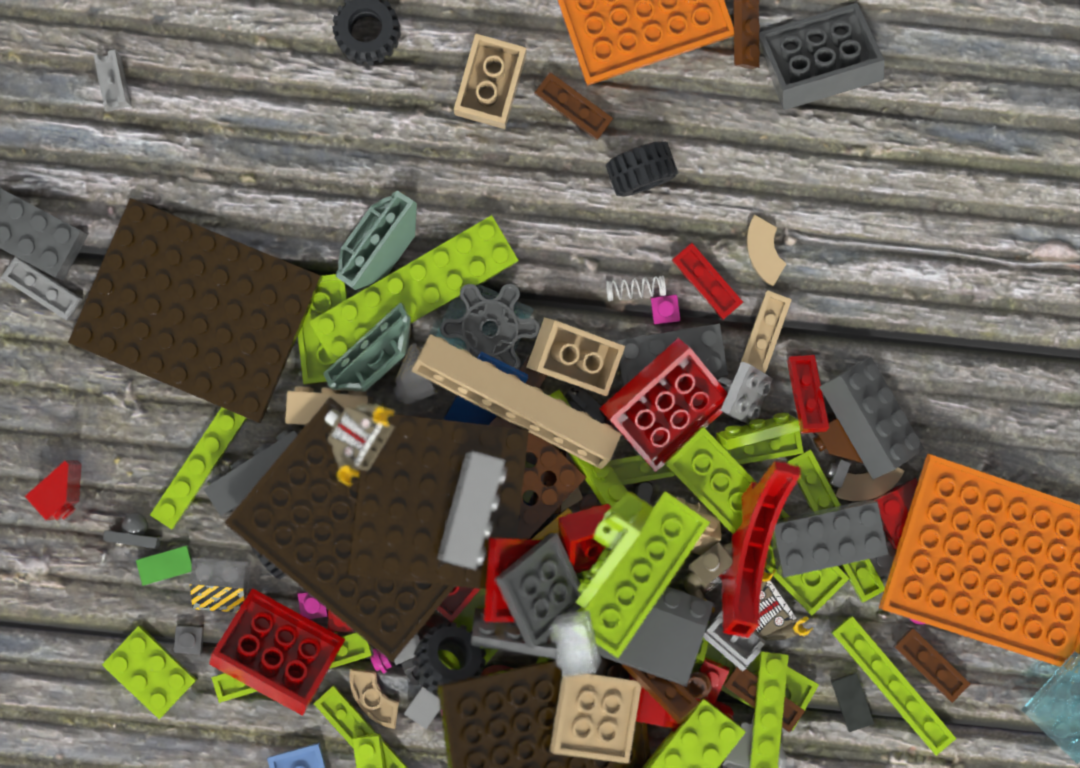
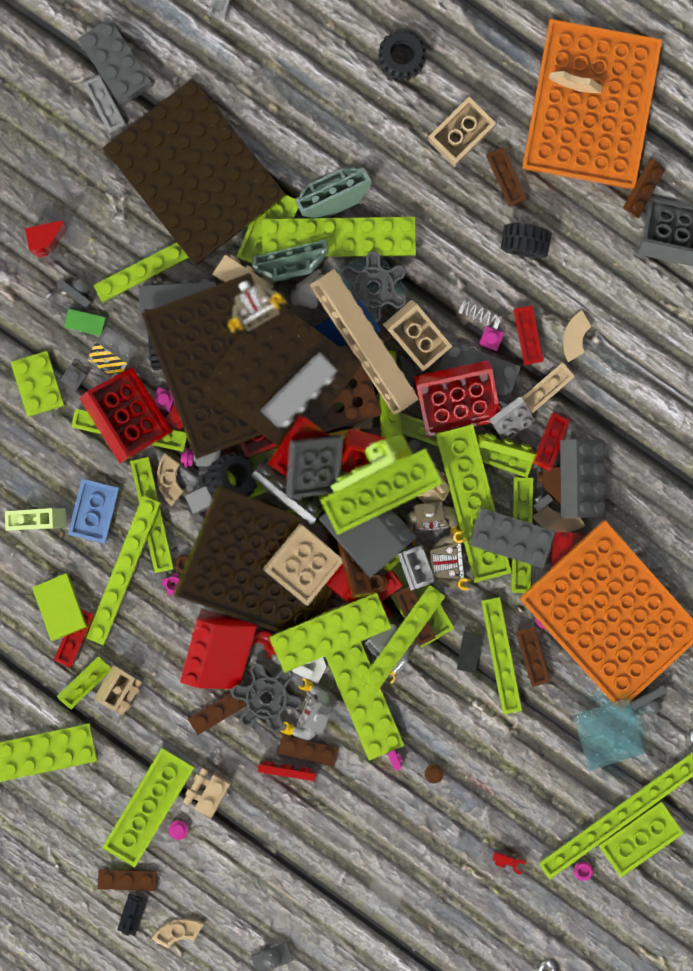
camera: 30 degrees right, 0 degrees up
clear brick [550,611,601,677] -> none
red arch [722,461,801,638] -> none

